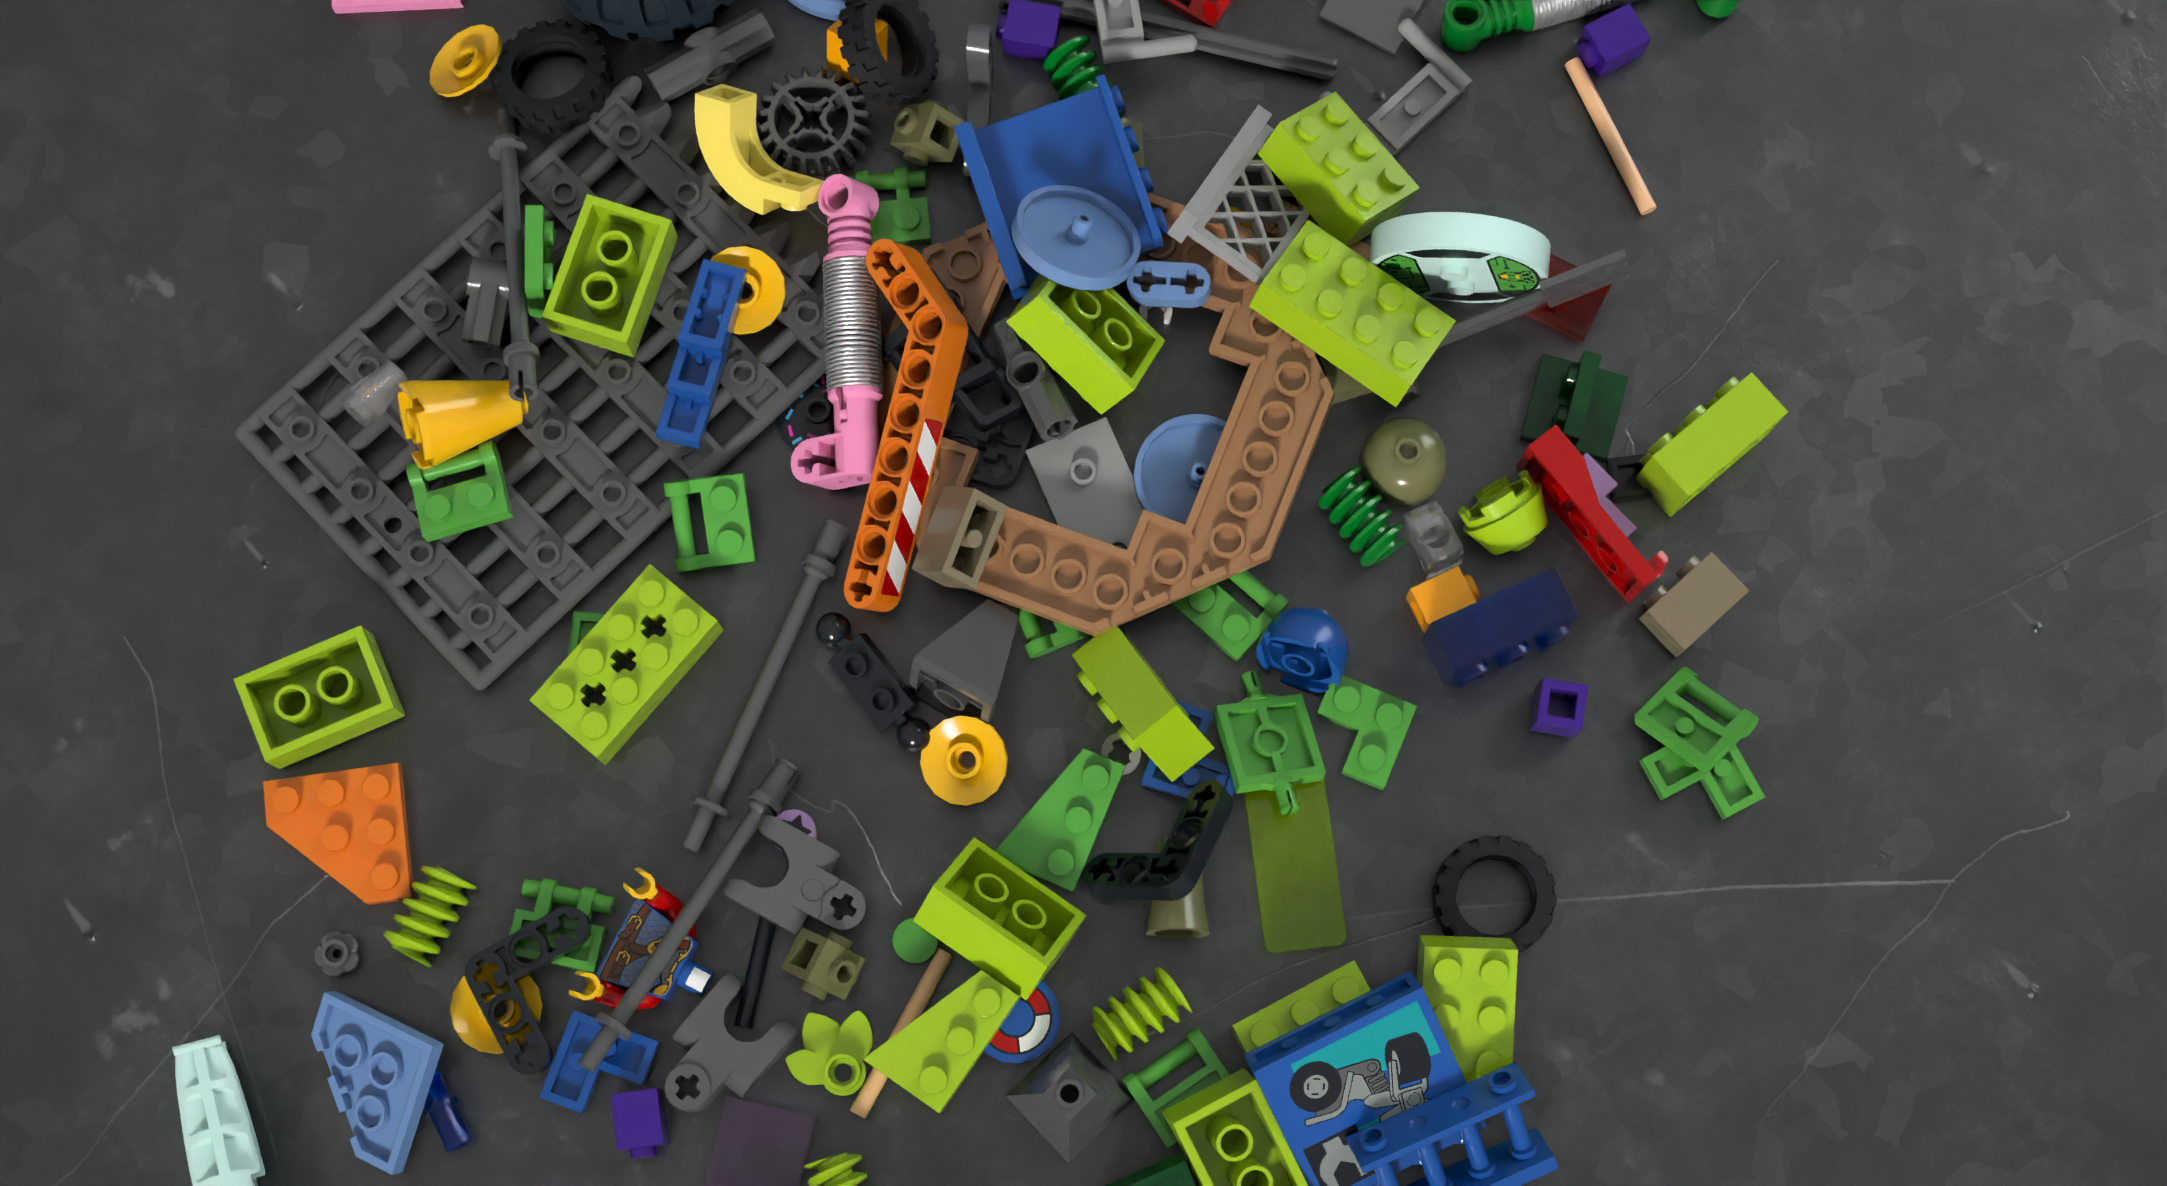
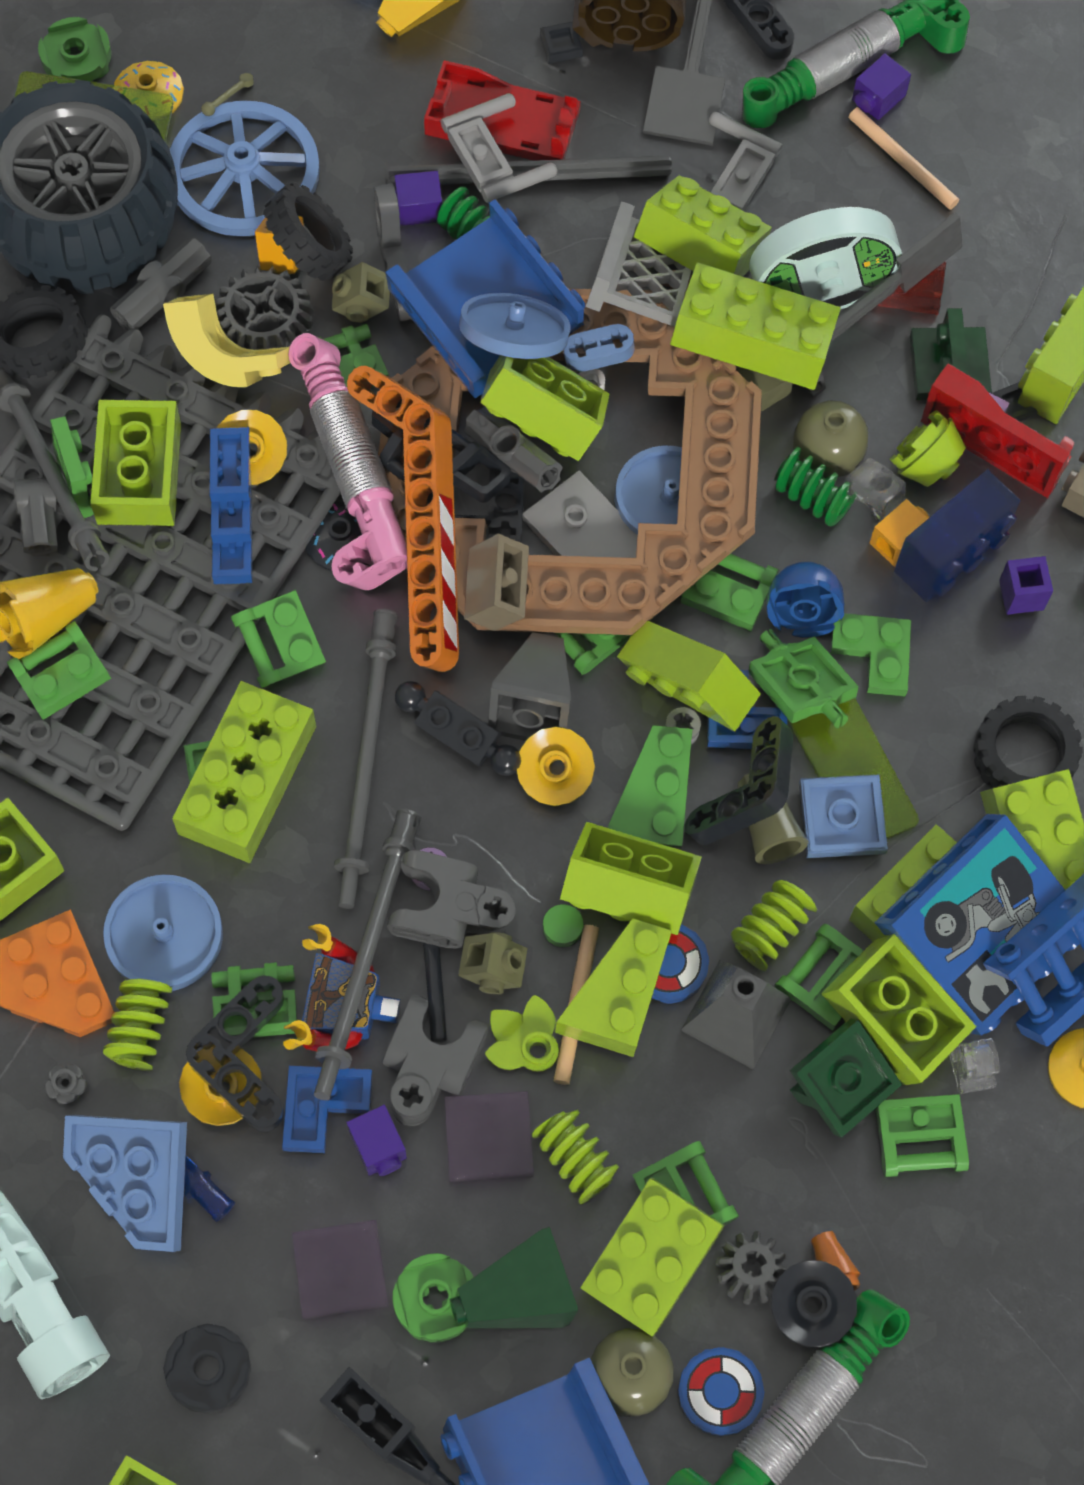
camera: 20 degrees left, 10 degrees down
none -> medium blue piece [103,875,223,991]
none -> medium blue tile [799,775,888,858]

